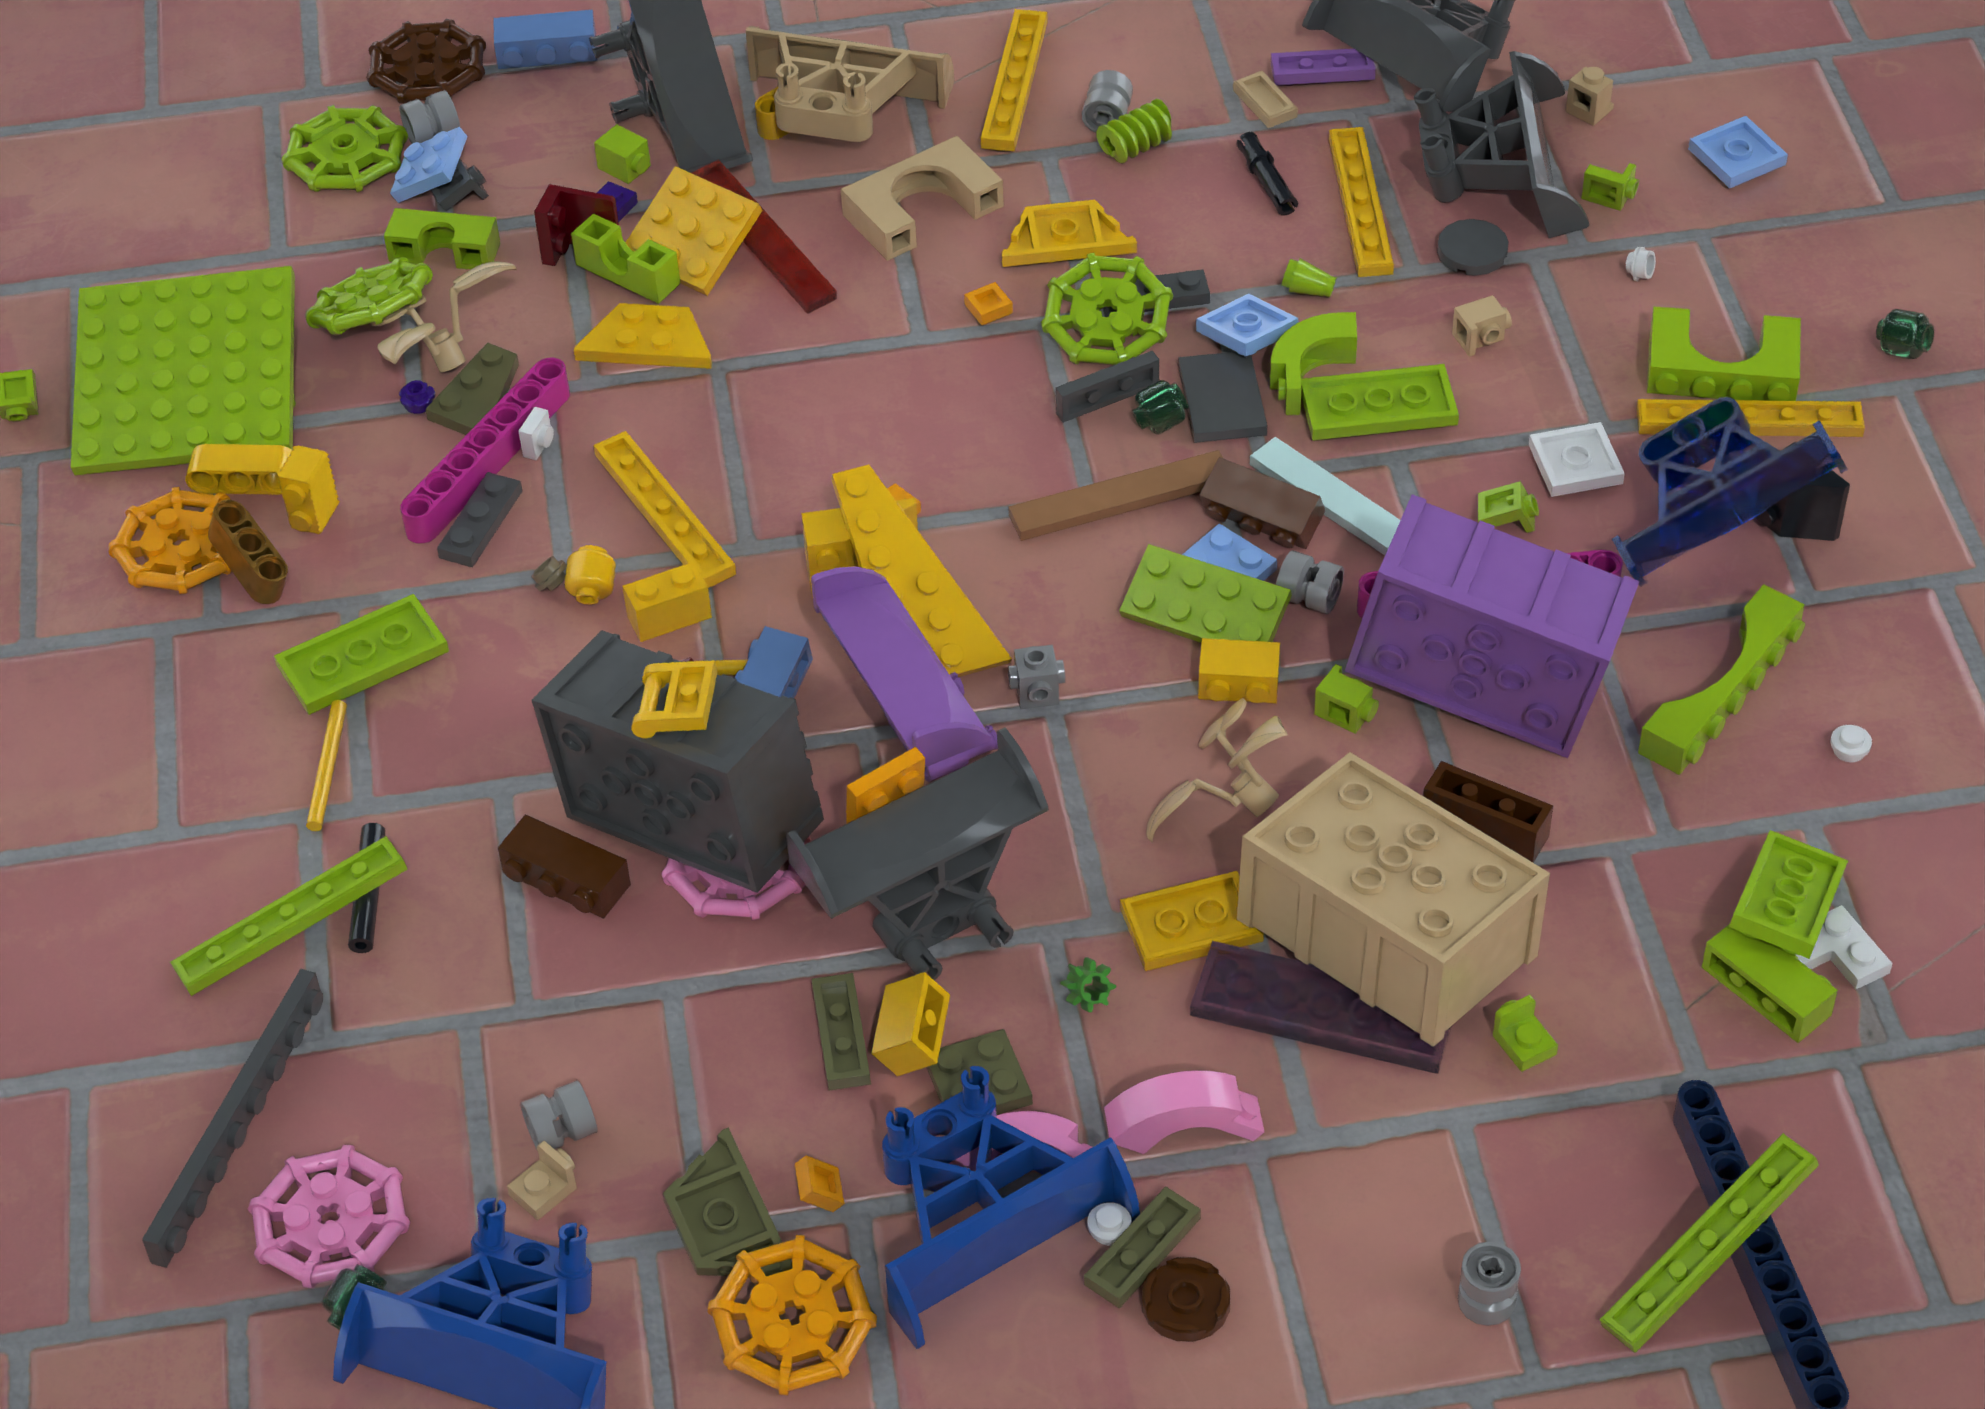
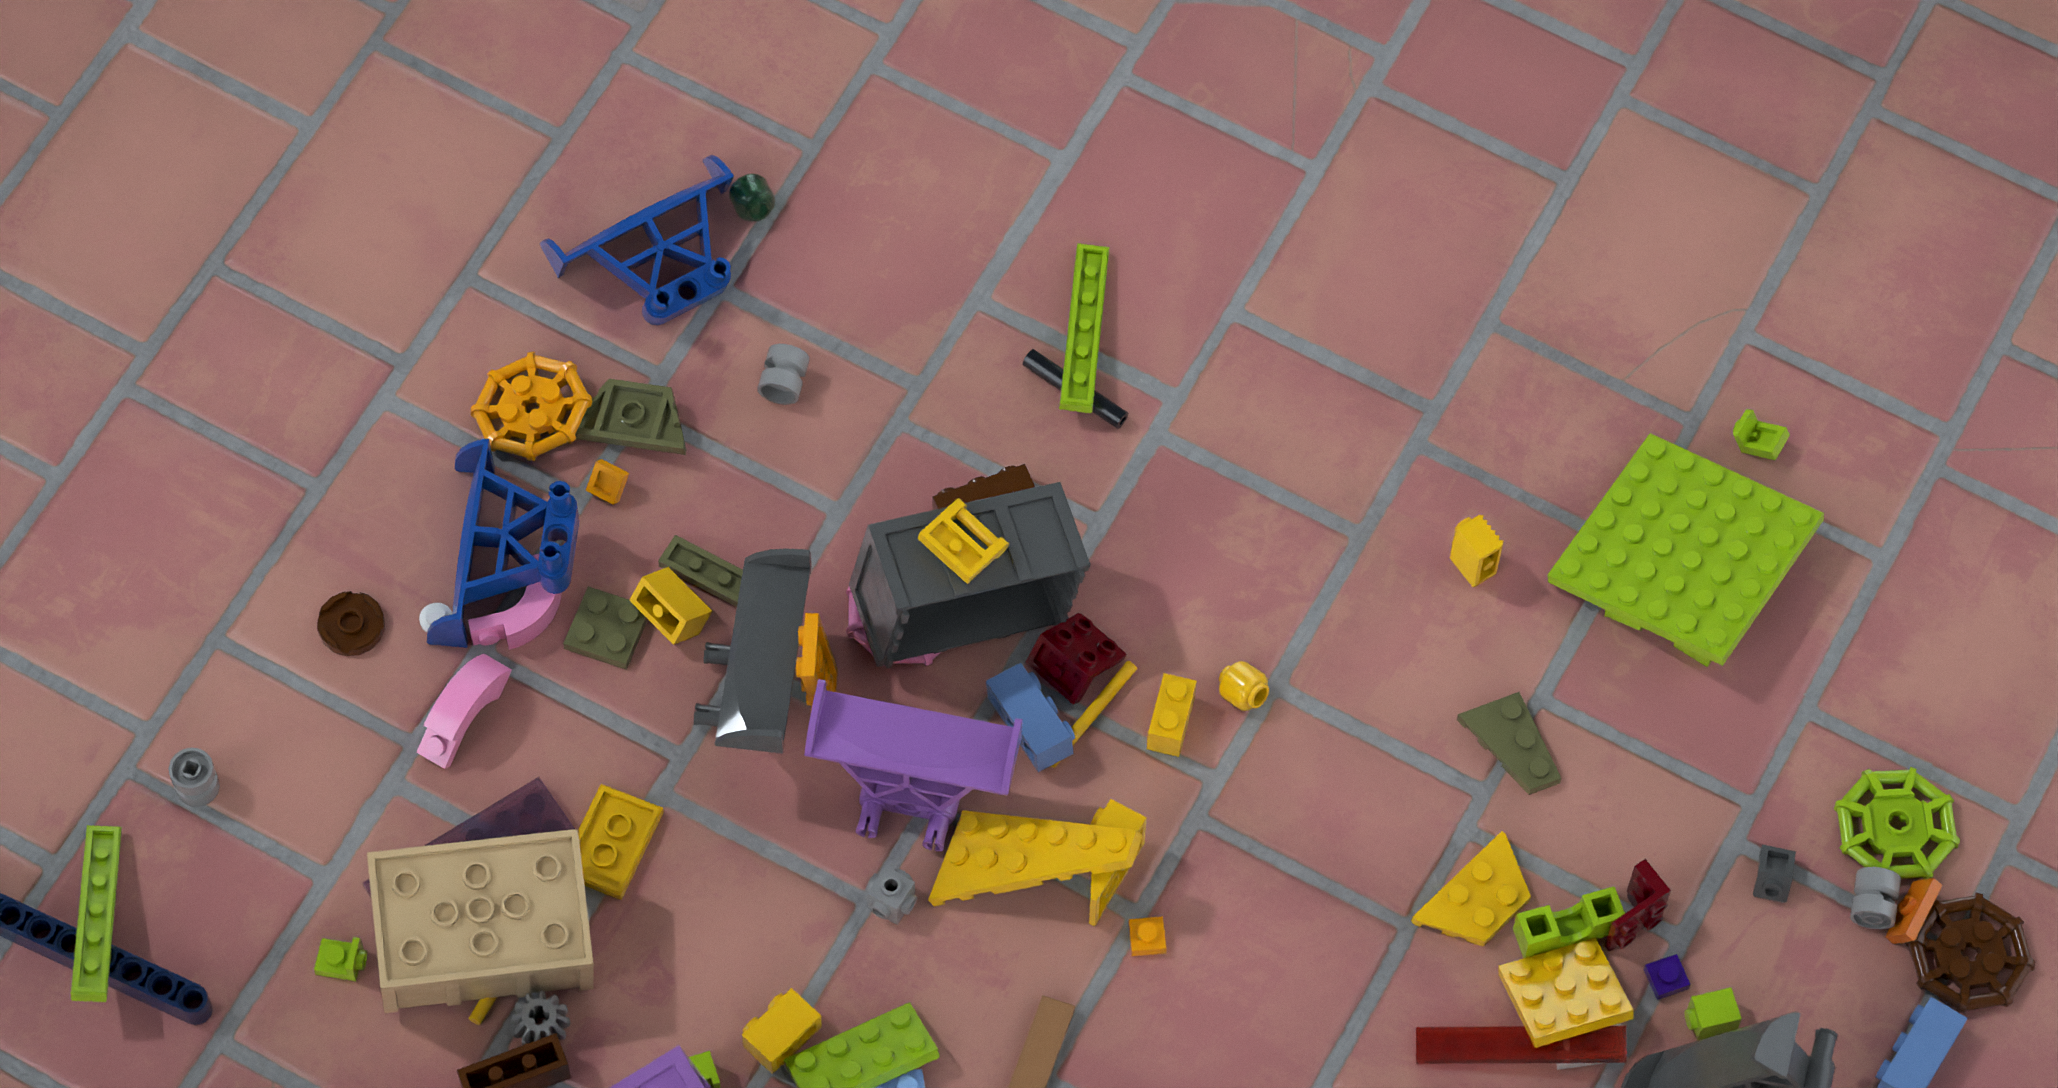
camera: 125 degrees right, 15 degrees up
light orange plate [108,487,232,594] -> none
dark grey plate [142,969,323,1268] -> none
yellow beam [185,444,293,495] -> none
pearl gold beam [208,500,288,604] -> none
bright pink plate [248,1145,410,1288] -> none
lime plate [274,594,449,715] -> none
lime plate [305,257,433,335] -> none
yellow bar [306,700,347,831] -> none
tan plant [370,261,517,372] -> none
lime arch [384,208,500,270] -> none
light blue plate [390,127,468,203] -> none
dark purple plate [399,380,435,414] -> none
dark pink beam [400,357,570,544] -> none
dark grey plate [437,472,522,568] -> none
tan bracket [507,1141,577,1221] -> none
white plate [519,407,554,460] -> none
dark tan plate [531,556,567,591] -> none
yellow plate [593,431,737,588] -> none
bright green gear [1060,957,1116,1012] -> none
olive plate [1084,1186,1201,1309] -> none
tan plant [1147,698,1288,842] -> none
none -> orange plate [1885,878,1942,944]

